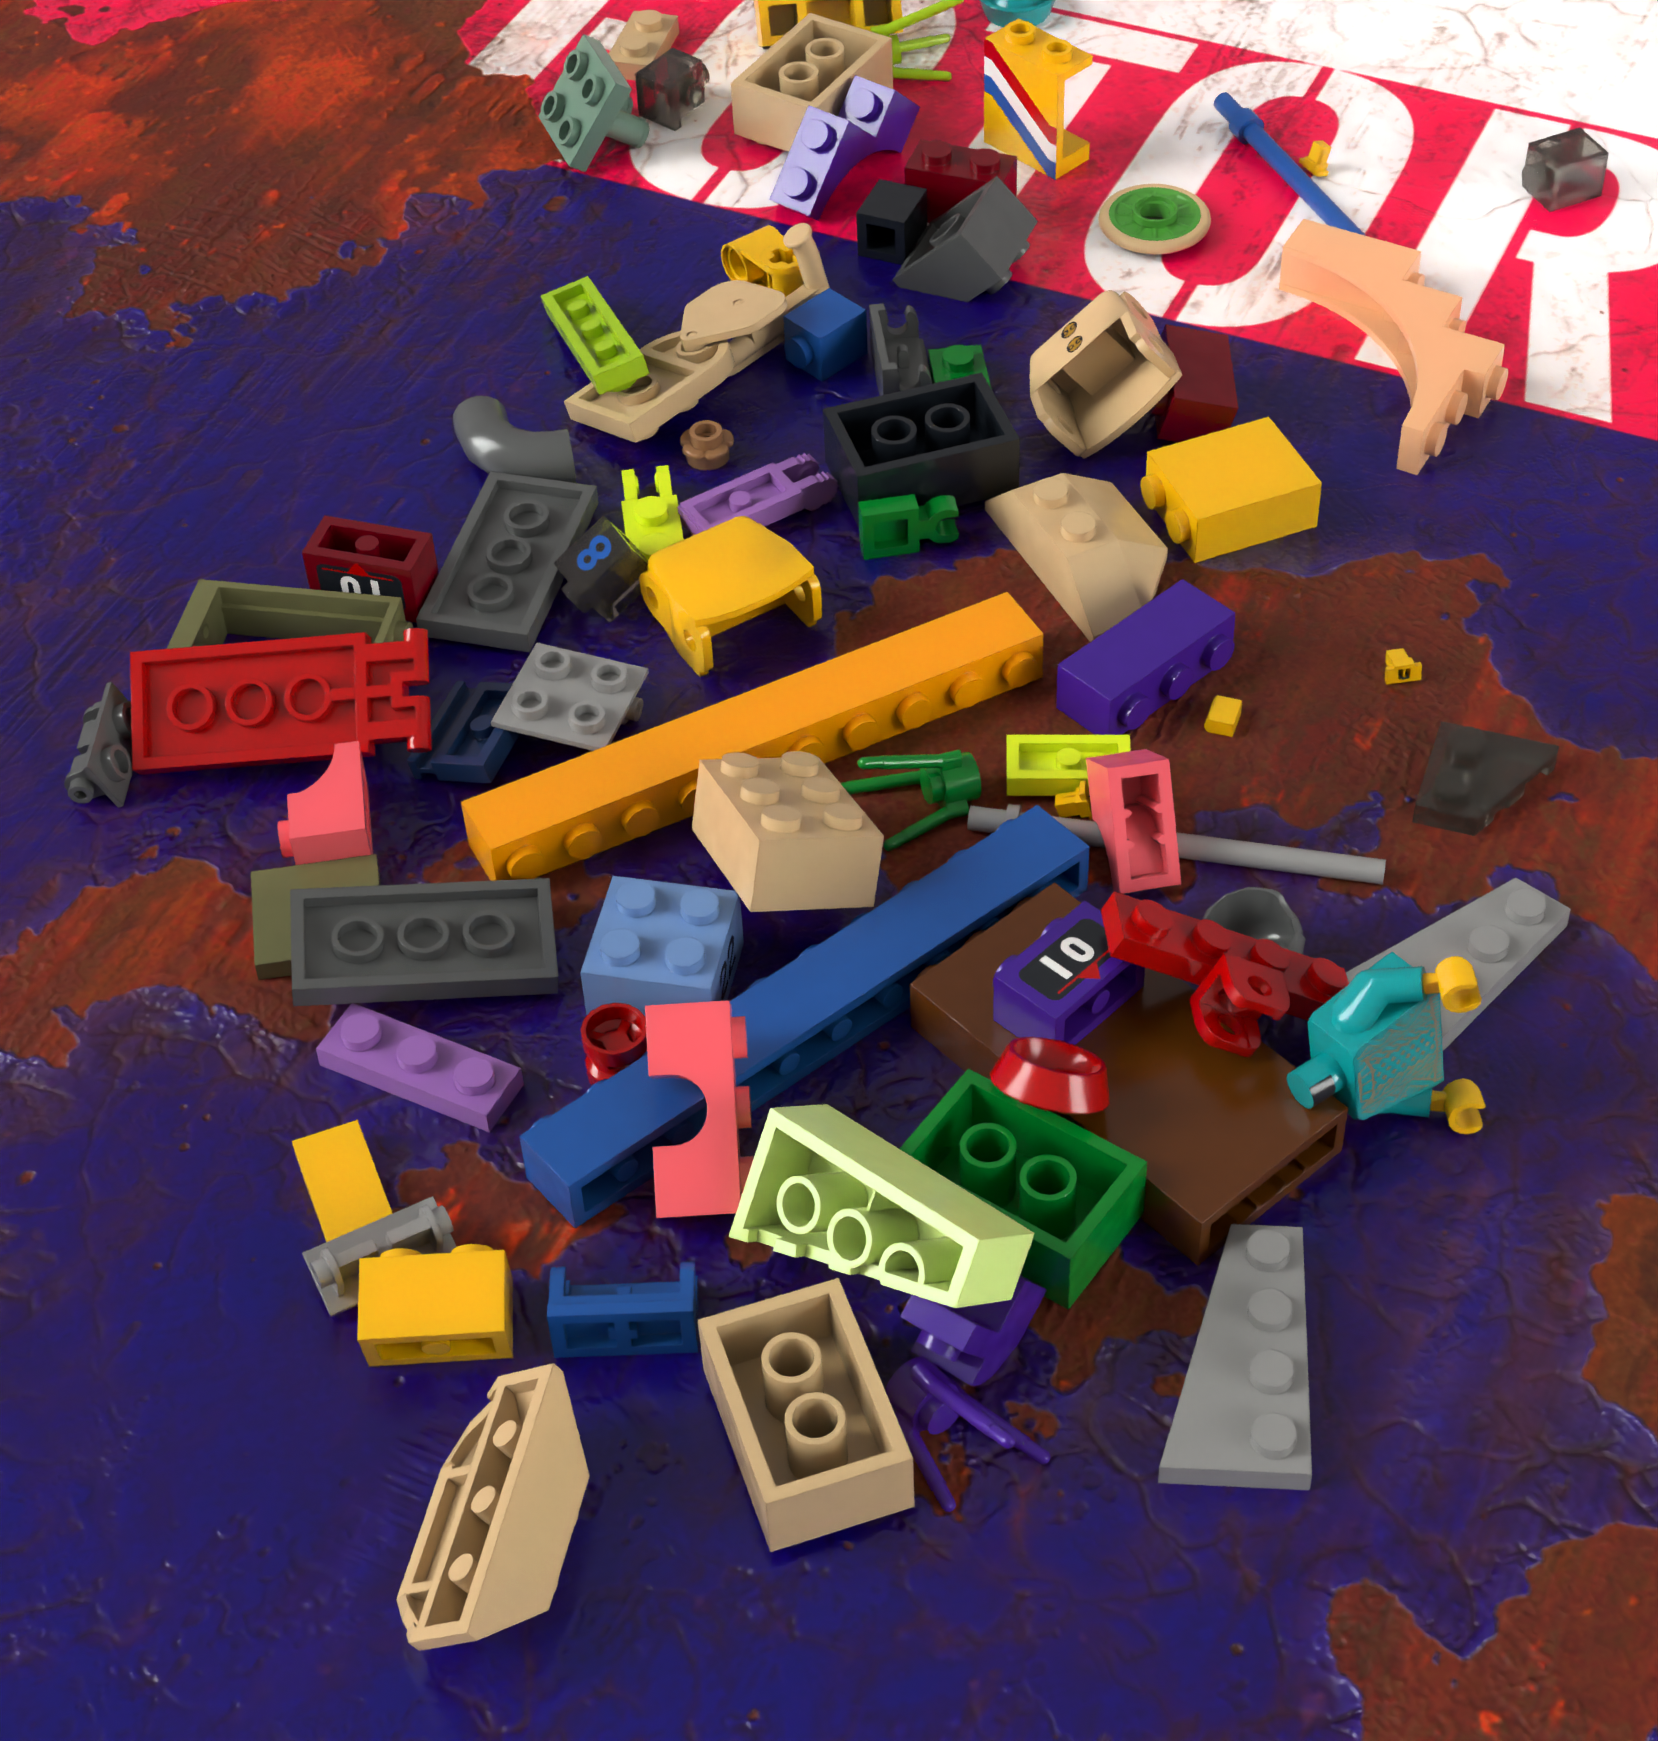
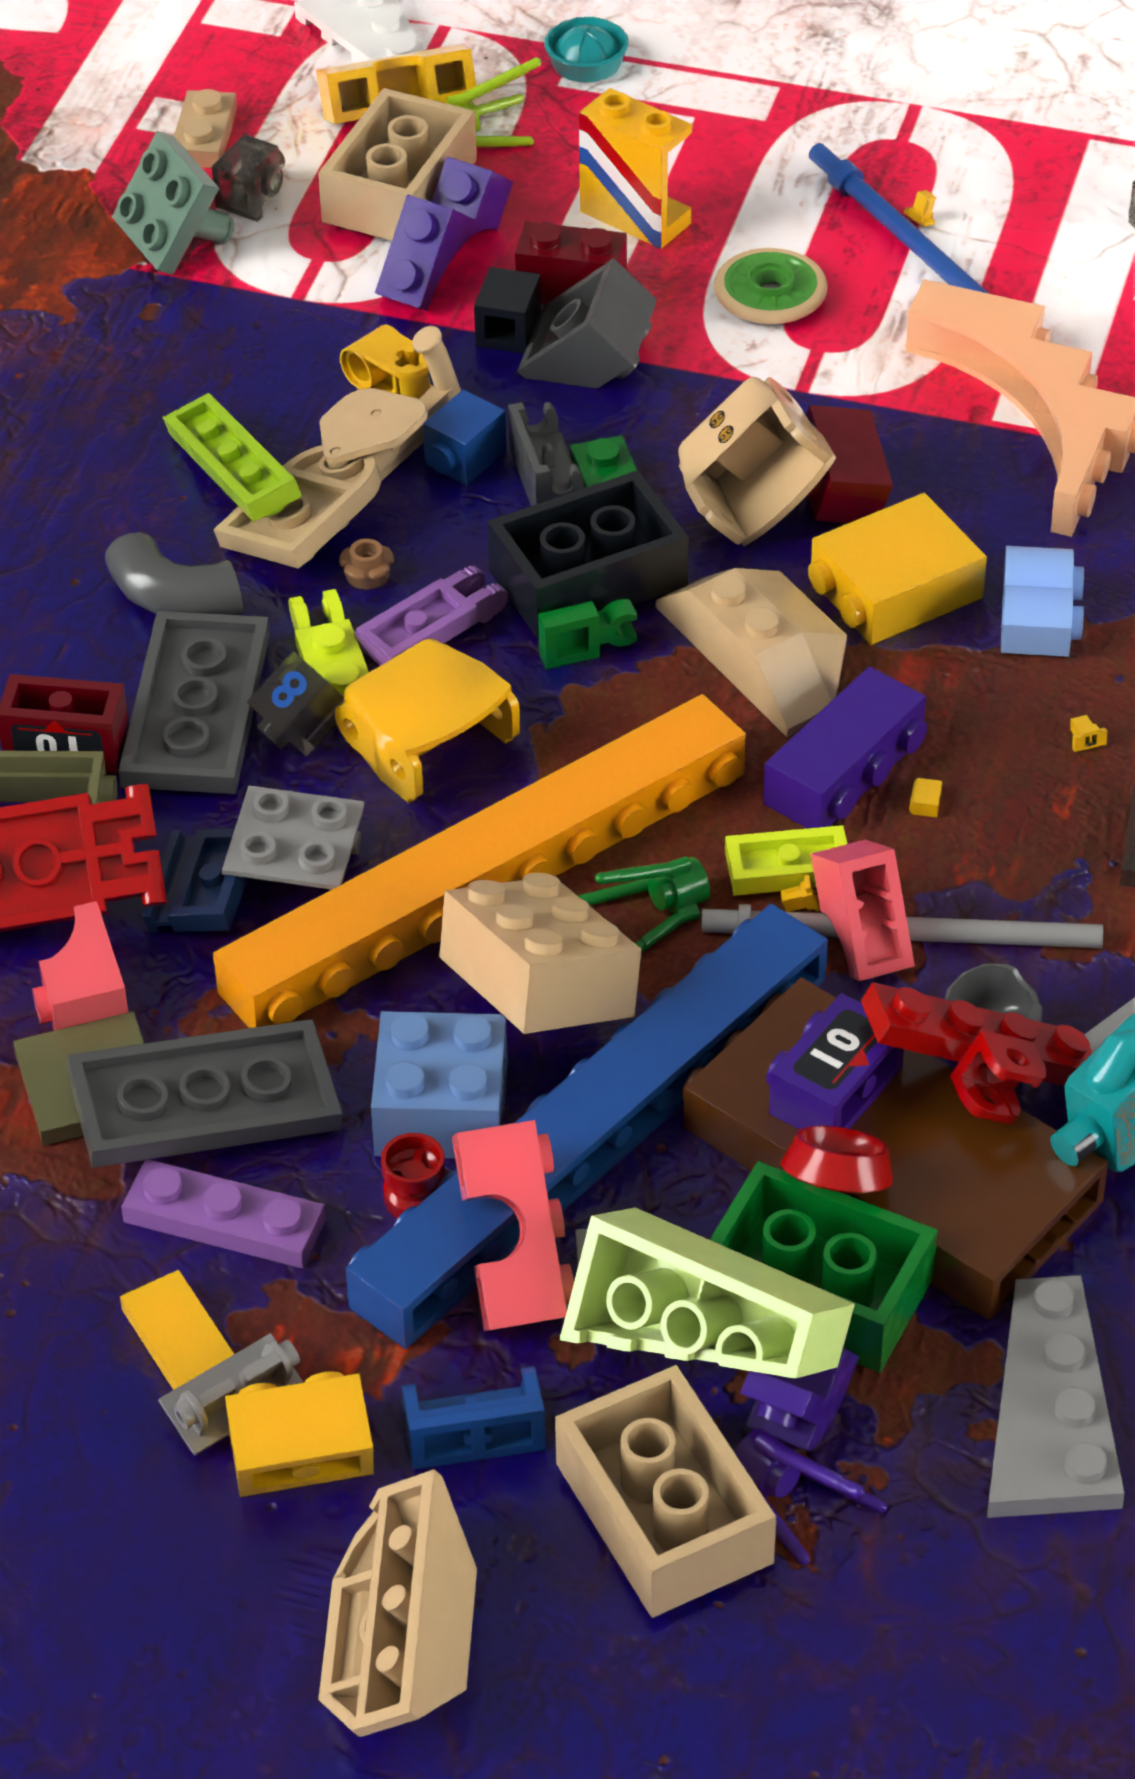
camera: 10 degrees left, 0 degrees up
none -> light blue brick [1001,546,1084,657]

